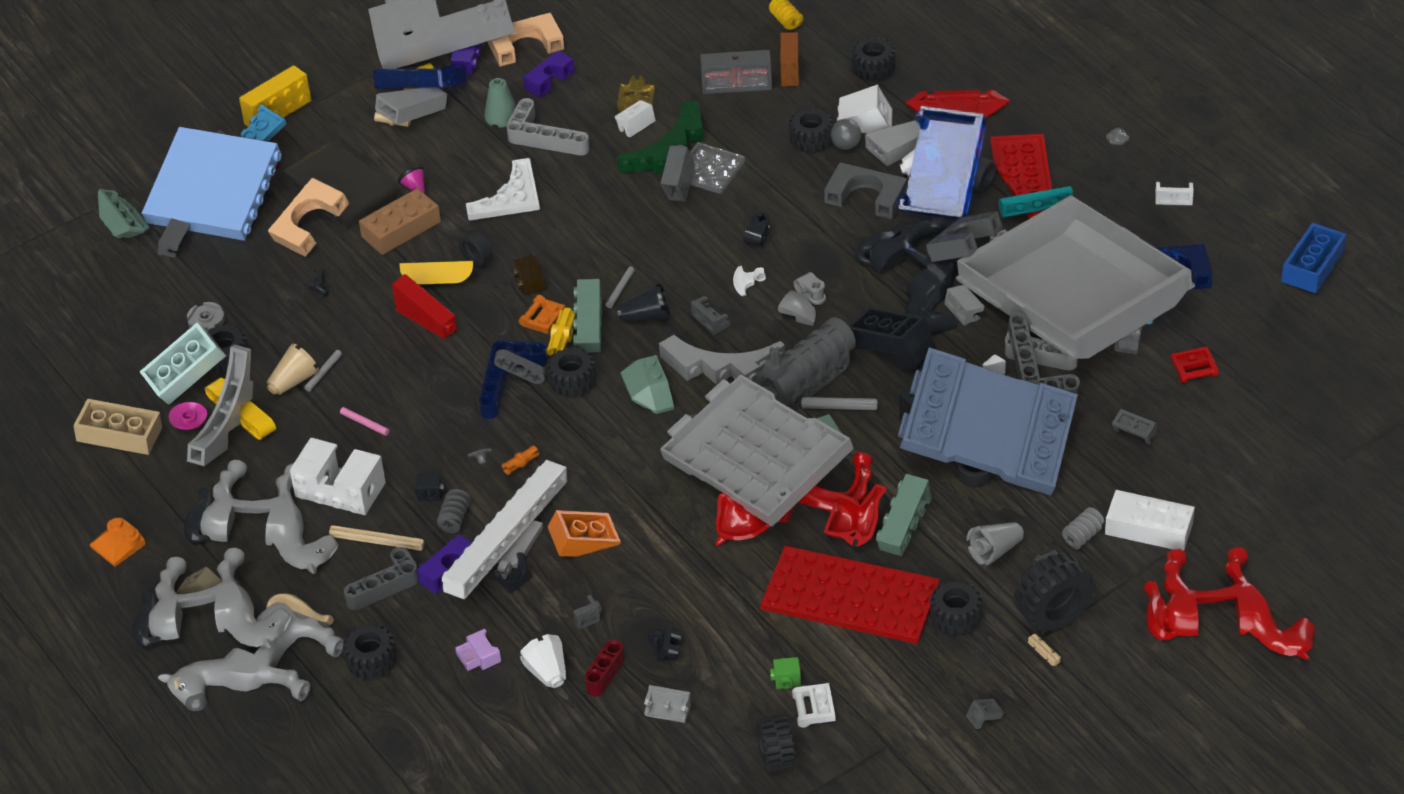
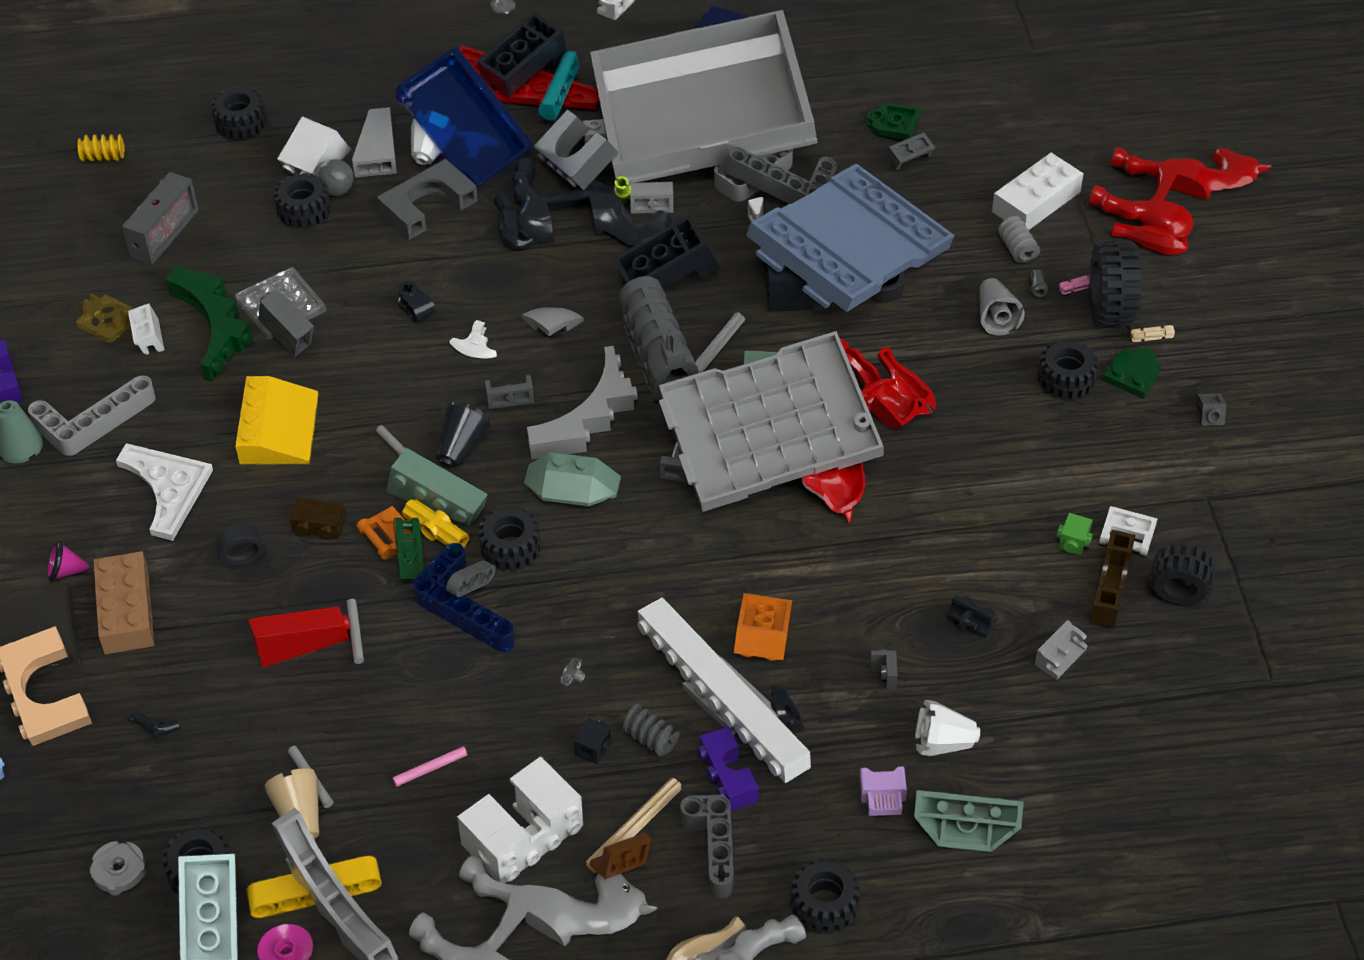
camera: 65 degrees left, 5 degrees up
yellow brick [400,261,473,285] -> none
orange pin [502,446,540,475] -> none
dark red beam [585,640,624,696] -> none
red plate [760,546,940,644] -> none
dark orange brick [780,32,799,86] -> none
light grey piece [793,272,826,305] -> none
sand green wedge [876,474,932,556] -> none
red plate [905,90,1010,140] -> none
red plate [1170,347,1219,383] -> none
none -> yellow slope [236,376,319,464]
none -> light grey bar [346,599,364,664]
none -> dark green plate [393,518,425,582]
none -> black hinge [476,12,567,96]
none -> reddish brown bracket [590,833,652,879]
none -> lime pin [614,176,631,204]
none -> dark green plate [866,103,922,140]
none -> sand green wedge [914,790,1024,852]
none -> dark brown arch [1090,530,1136,628]
none -> dark green plate [1103,347,1161,399]

